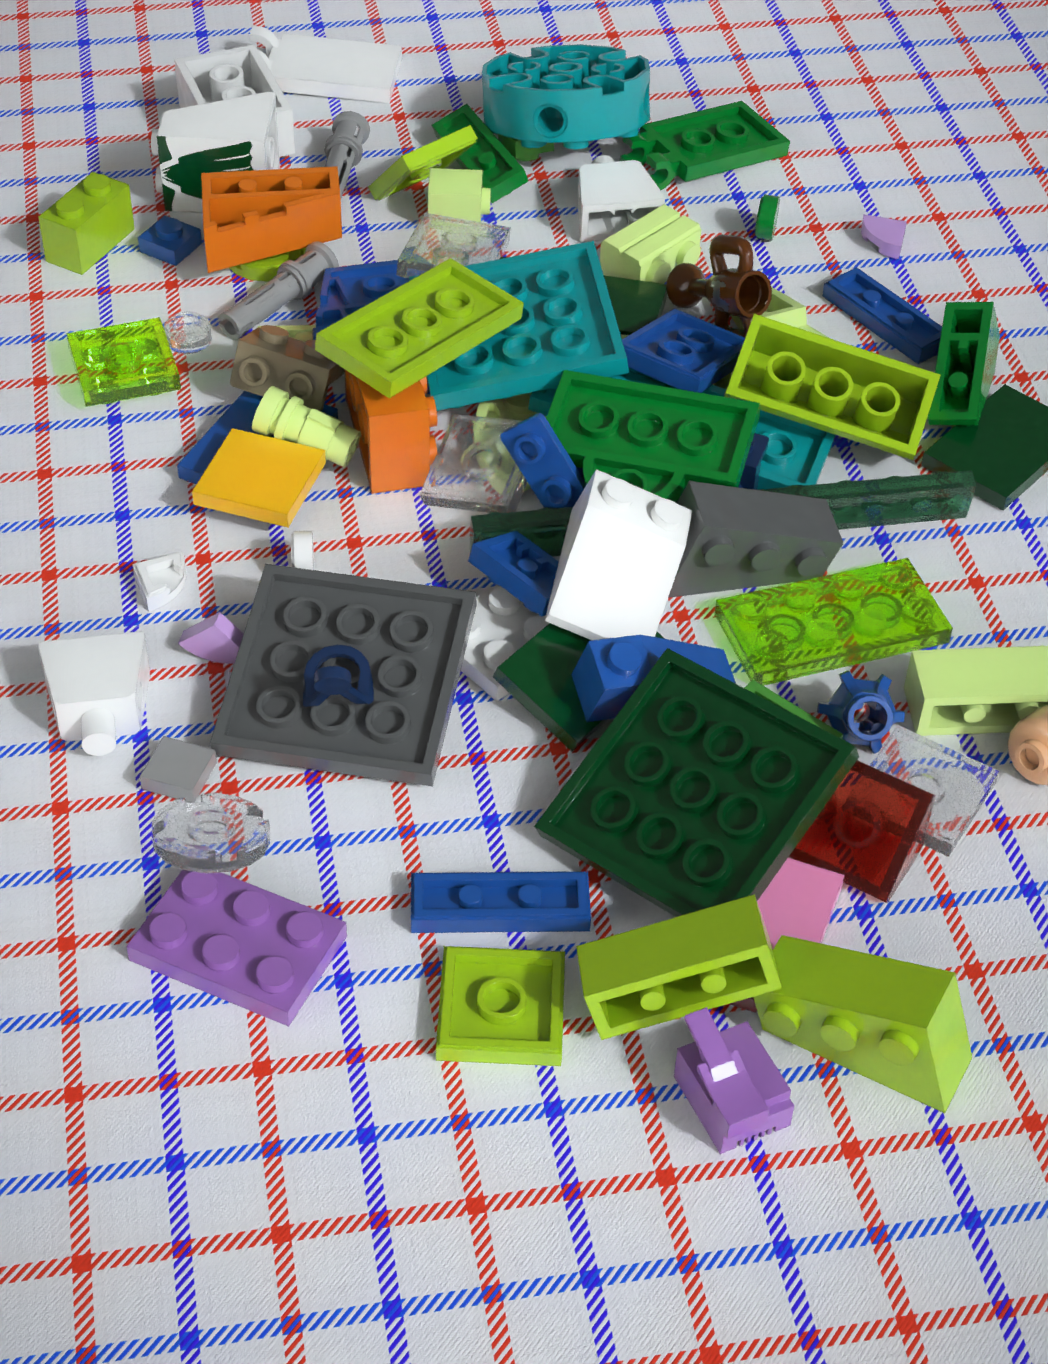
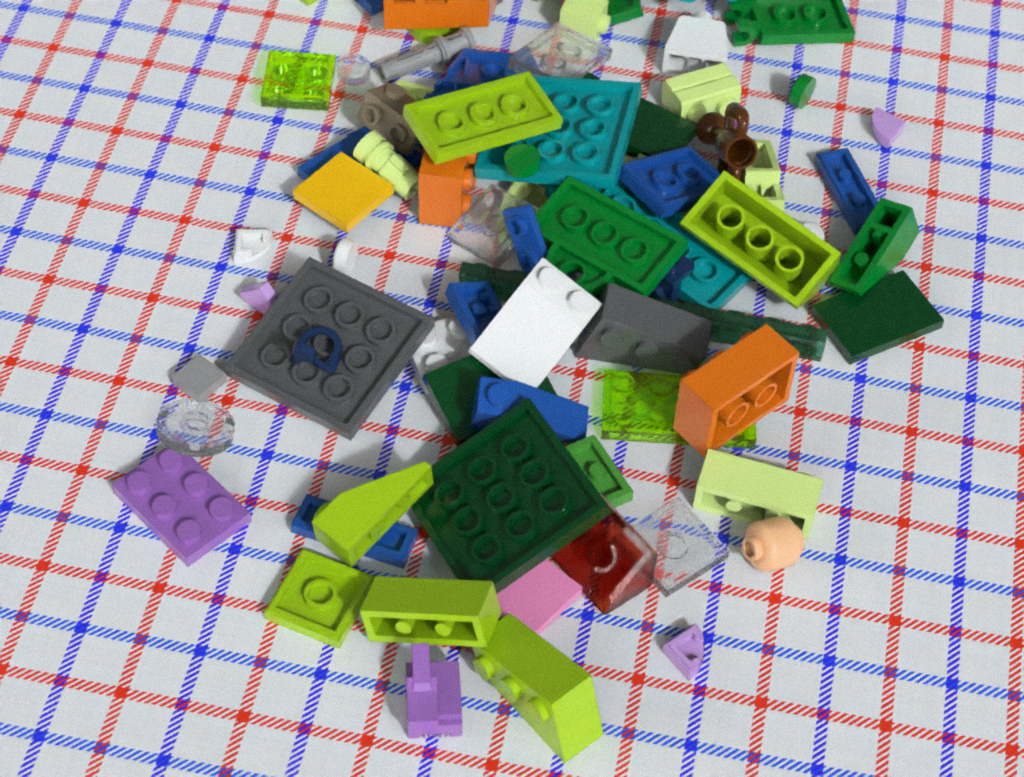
camera: 20 degrees right, 5 degrees up
white torso [38,631,150,756] -> none
blue rock [817,670,905,754] -> none
none -> lime slope [312,461,434,567]
none -> green tile [504,144,541,178]
none -> lavender tile [662,623,704,681]
none -> orange brick [673,324,800,458]

